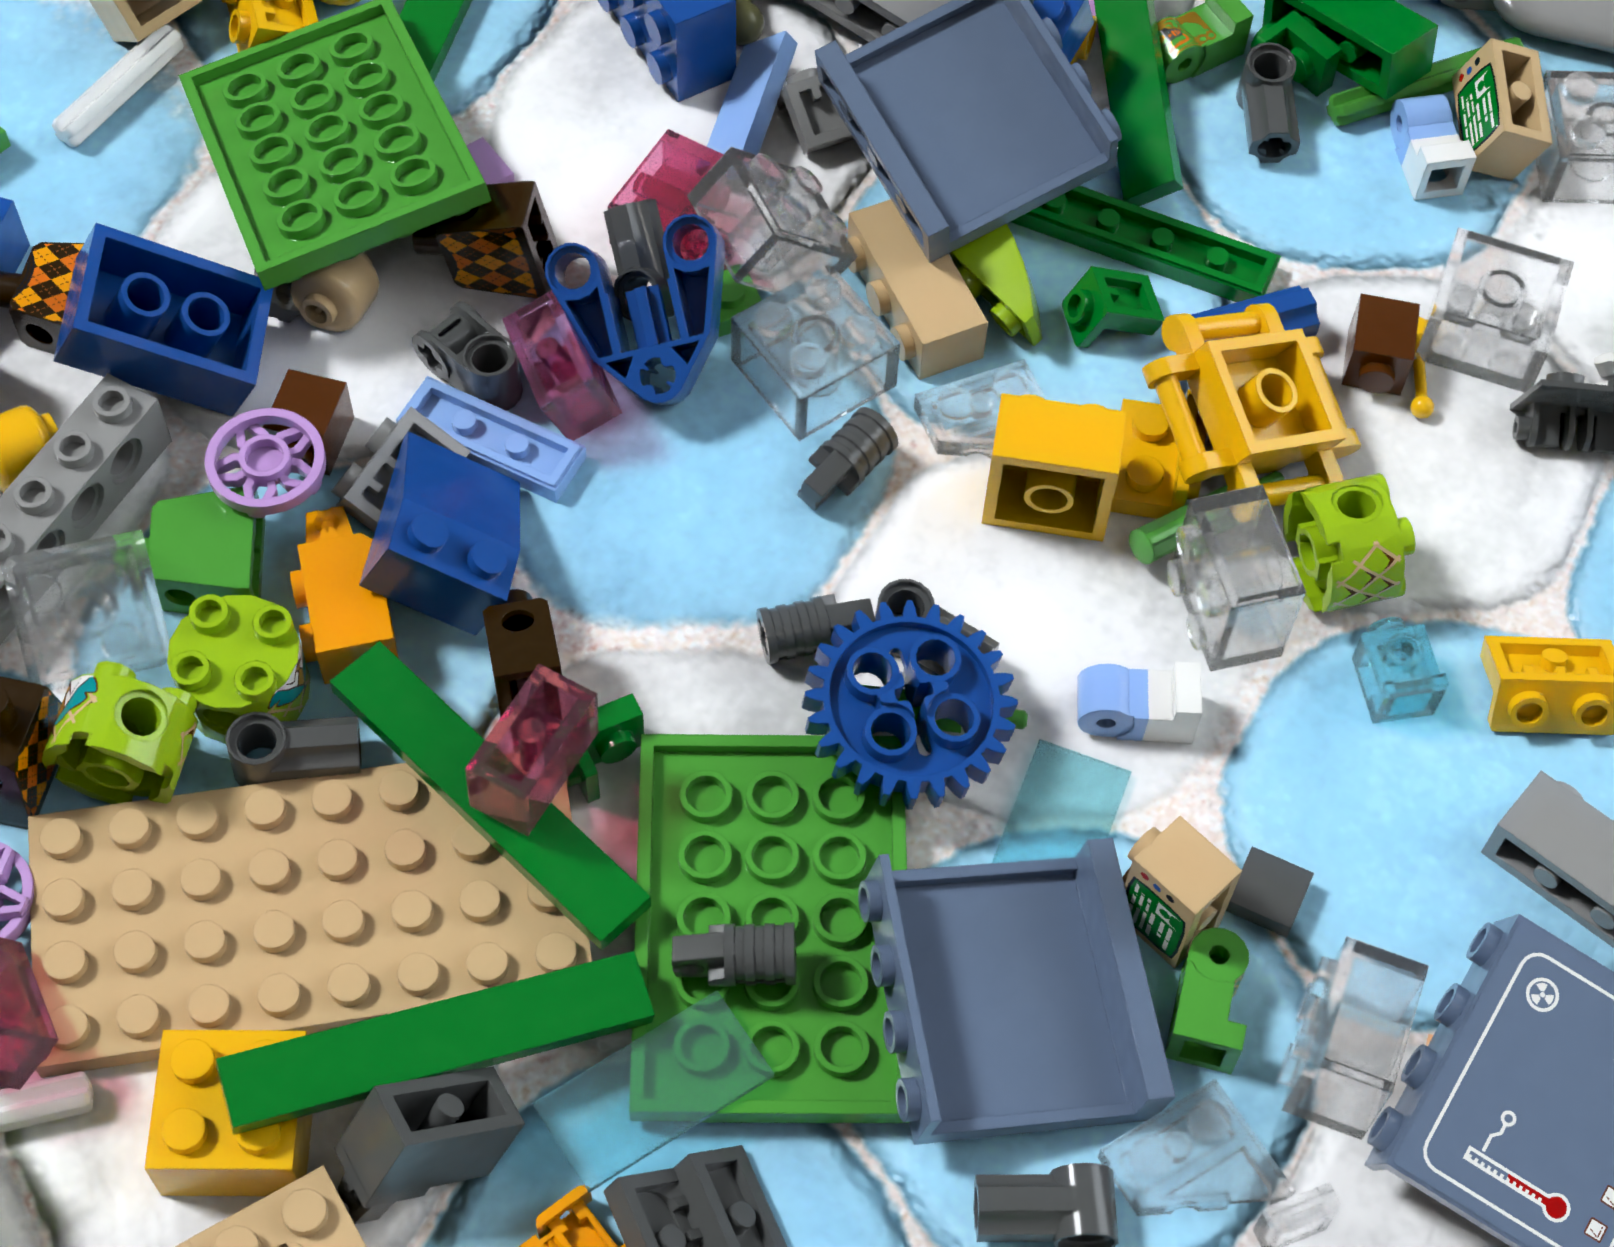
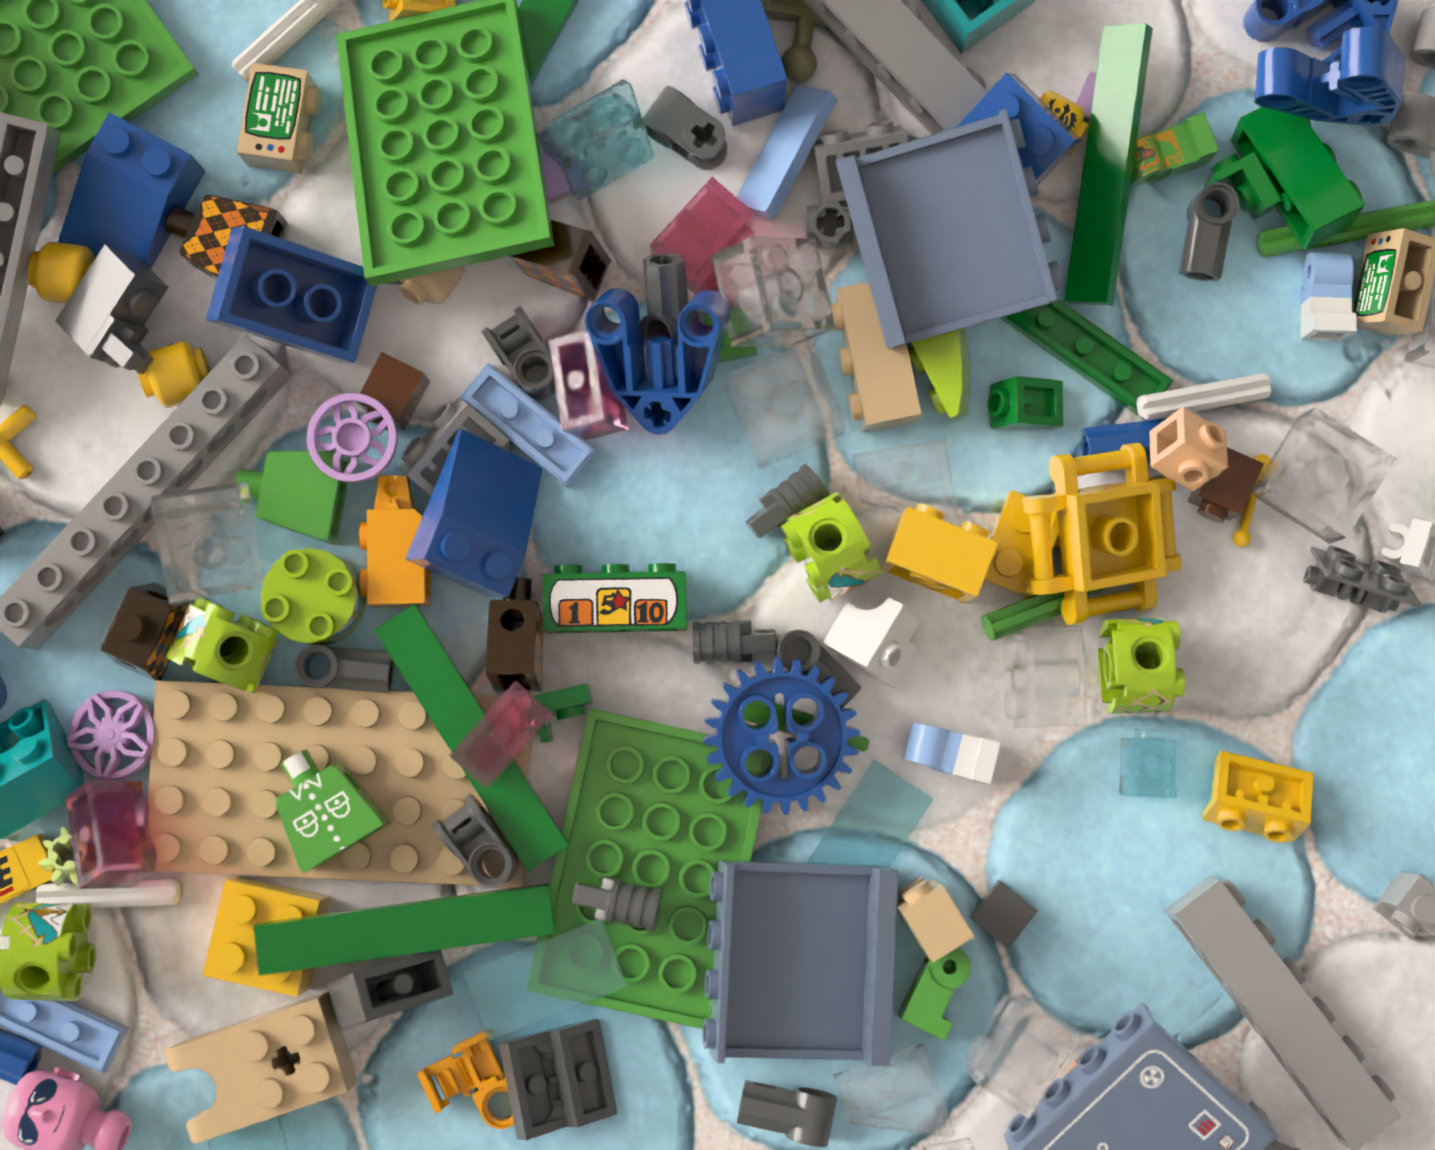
camera: 15 degrees right, 25 degrees up
none -> brick [237,62,321,174]
none -> bright green torso [275,749,391,873]
none -> dark grey piece [432,793,519,886]
none -> clear light blue bracket [538,79,654,200]
none -> brick [543,563,687,634]
none -> dark grey piece [639,86,728,170]
none -> lime brick [781,492,882,603]
none -> dark grey piece [807,201,854,248]
none -> white brick [823,597,921,688]
none -> white axle [1136,373,1272,421]
none -> light nougat brick [1150,407,1228,491]

